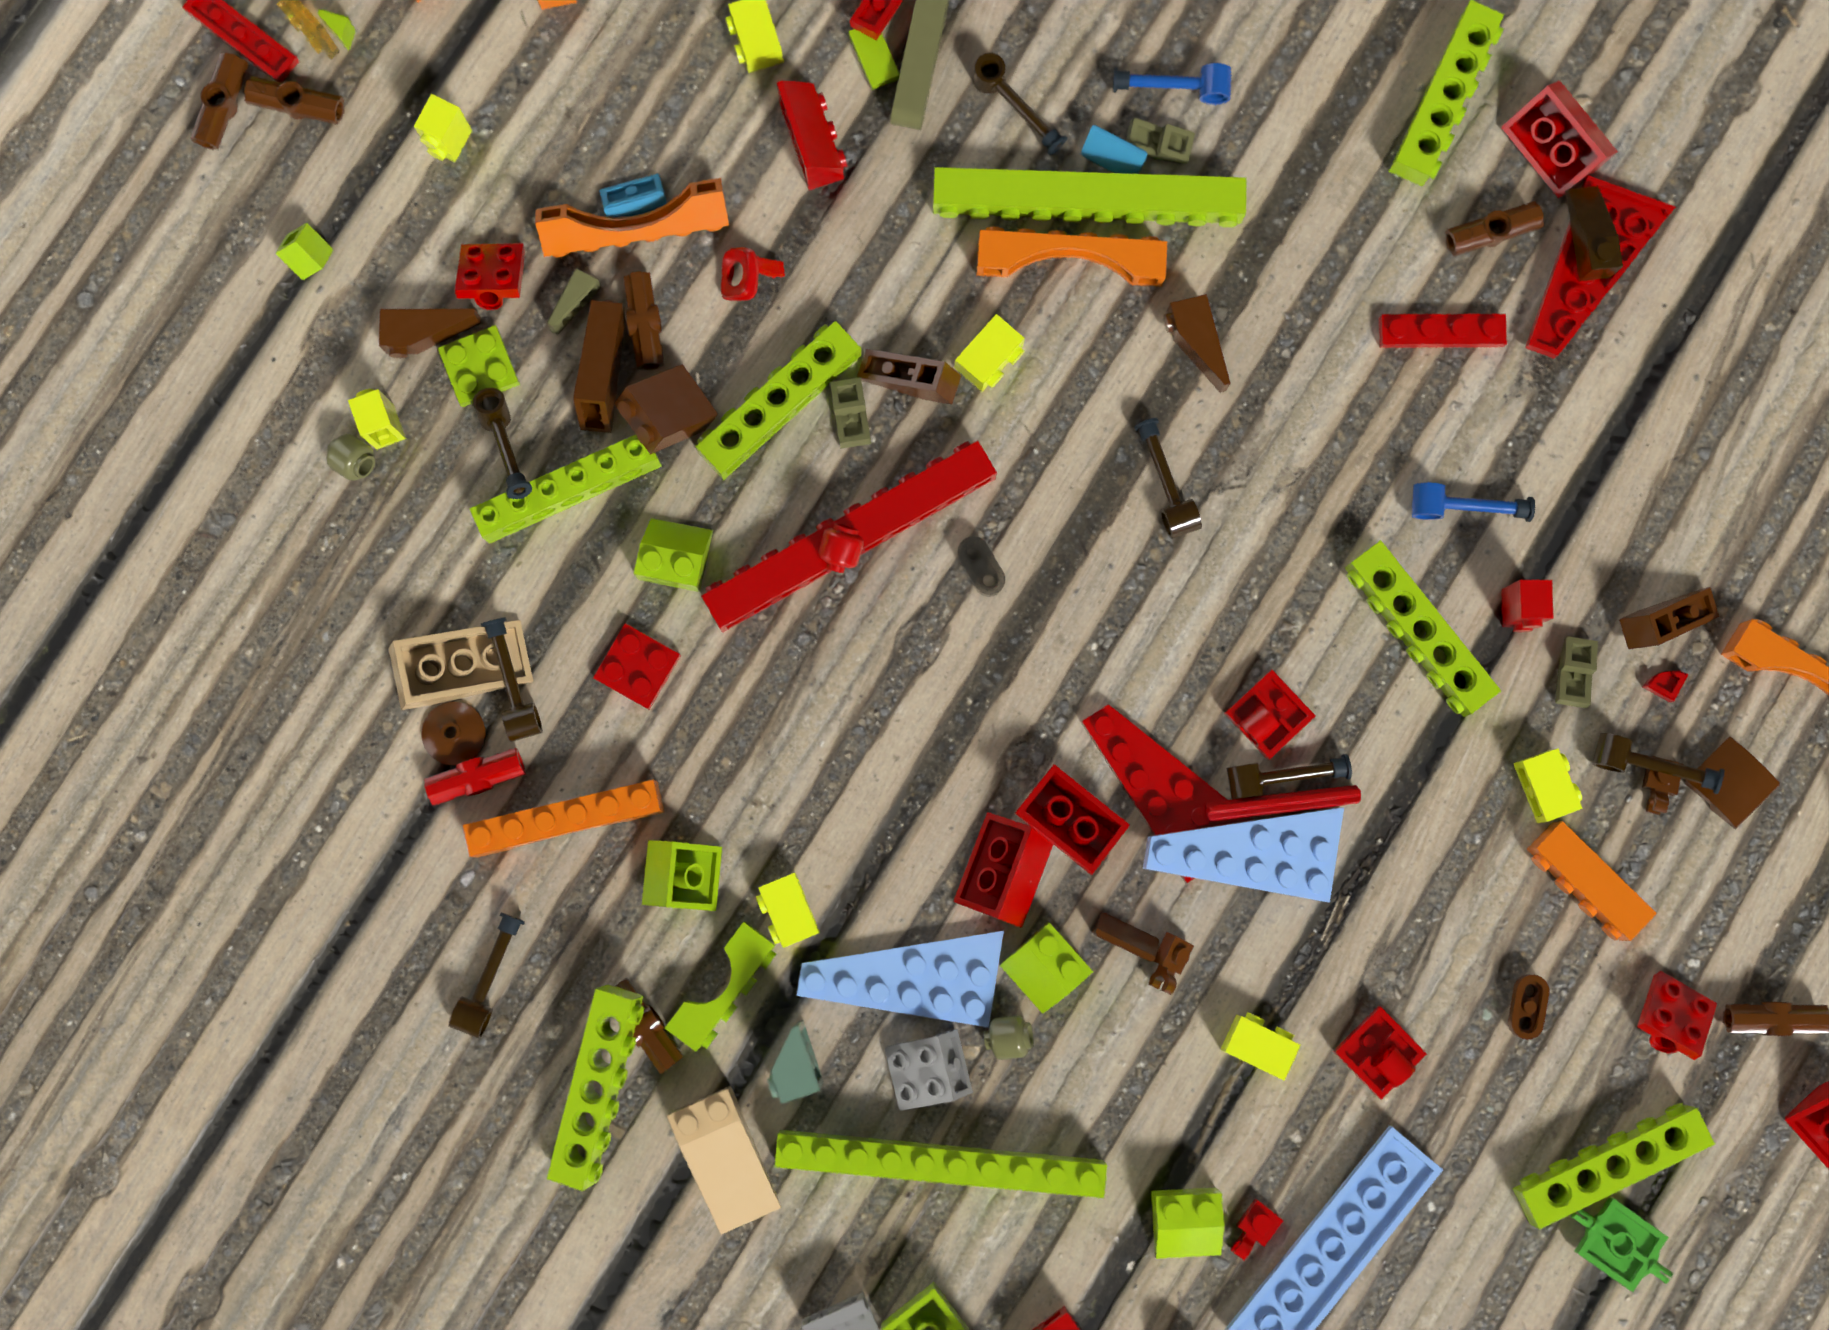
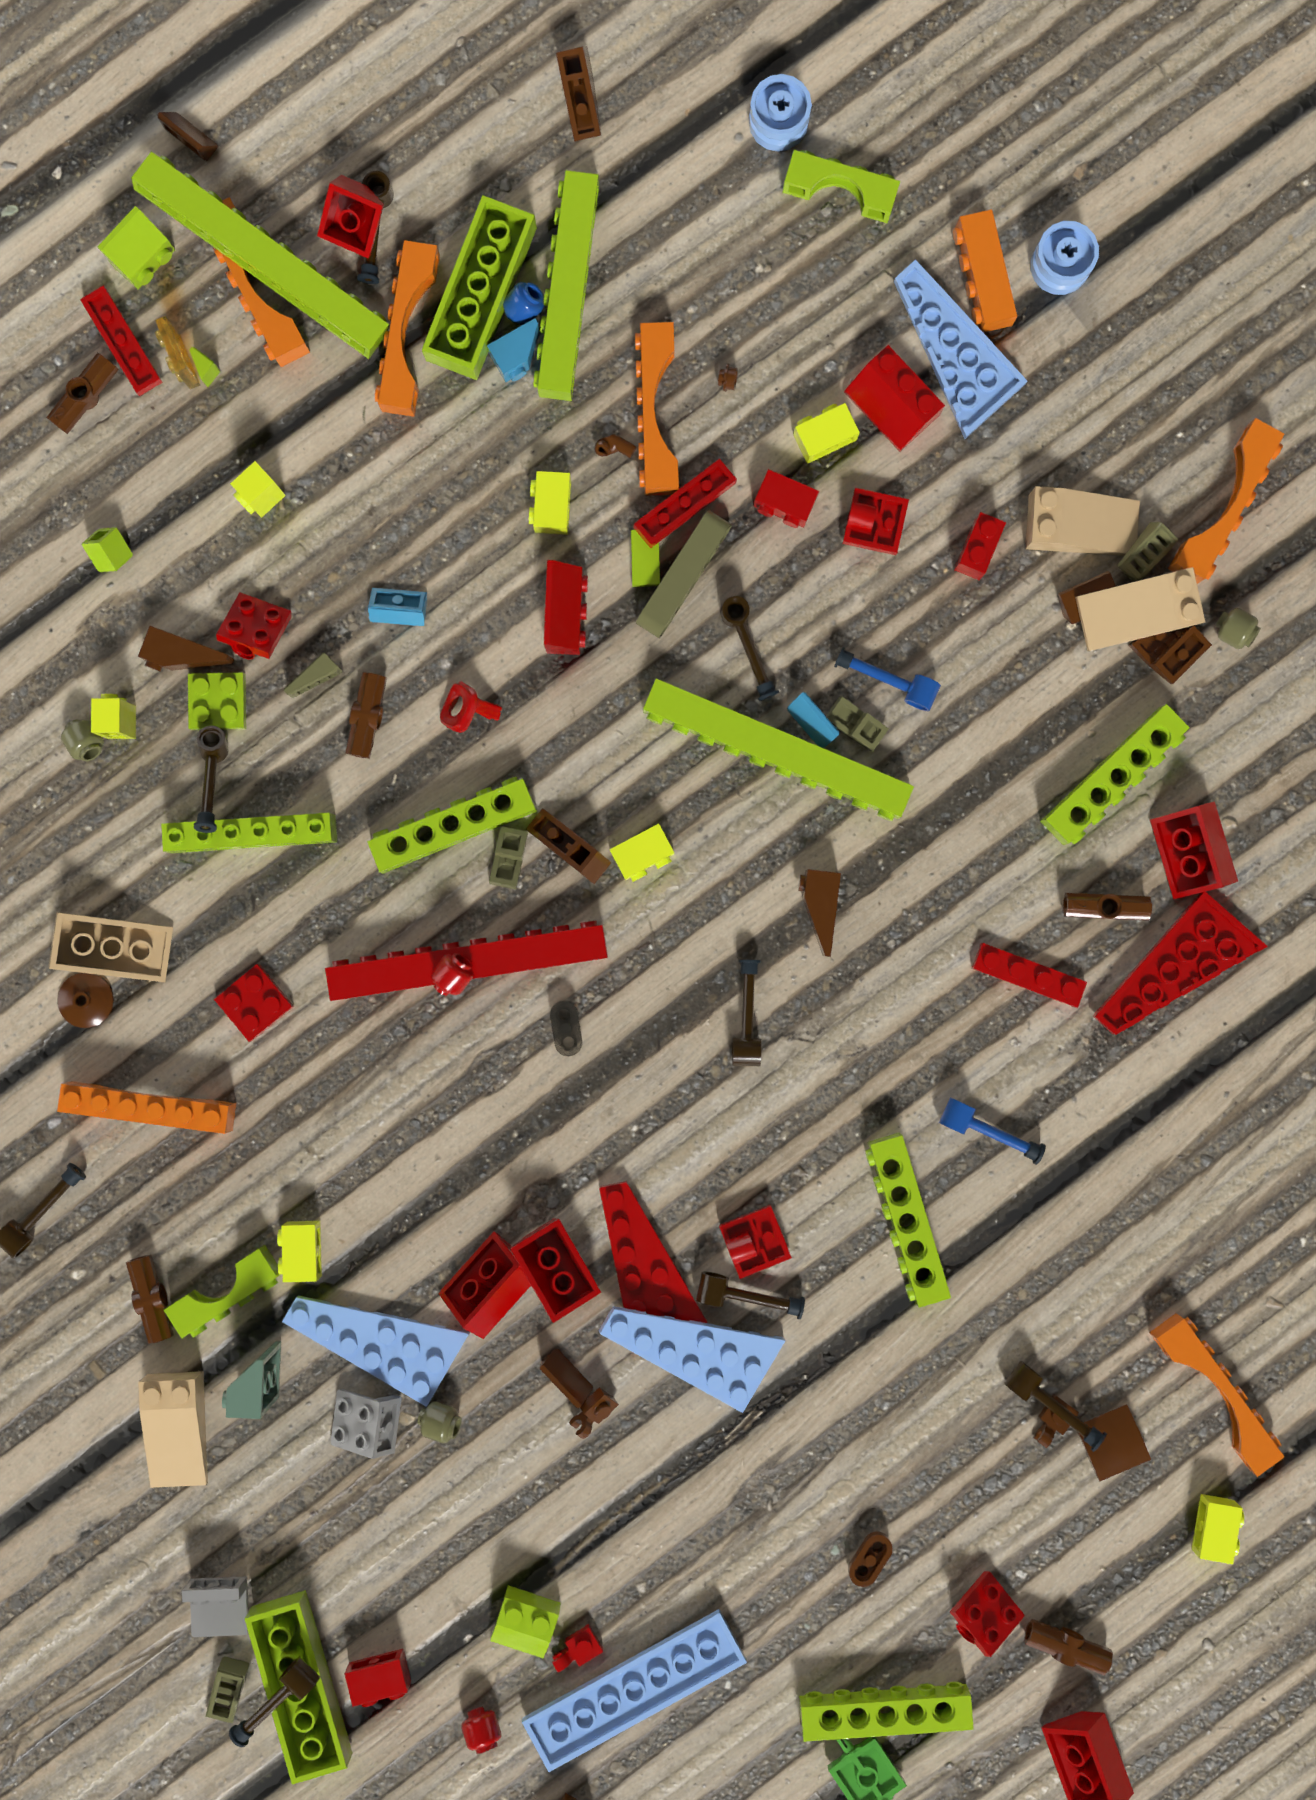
camera: 25 degrees right, 5 degrees up
reddish brown piece [244,76,344,125] -> none
red piece [424,748,526,805] -> none
dark brown piece [481,617,543,742] -> none
orange arch [535,178,729,257] -> none
lime brick [547,984,644,1191] -> none
reddish brown slope [573,300,626,433] -> none
reddish brown brick [614,364,718,455] -> none
lime slope [634,518,713,592] -> none
lime slope [642,840,722,911] -> none
lime brick [775,1130,1107,1198] -> none
orange arch [976,226,1167,287] -> none
lime slope [1000,922,1093,1014] -> none
red axle [1205,785,1361,821] -> none
neon yellow brick [1220,1012,1301,1081] -> none
red plate [1333,1006,1427,1100] -> none
red brick [1501,580,1554,632] -> none
neon yellow brick [1513,748,1583,823] -> none
orange brick [1527,821,1657,941] -> none
olive slope [1555,636,1598,708] -> none
dark brown slope [1565,186,1623,281] -> none
reddish brown slope [1619,587,1719,649] -> none
red tile [1642,670,1689,703] -> none

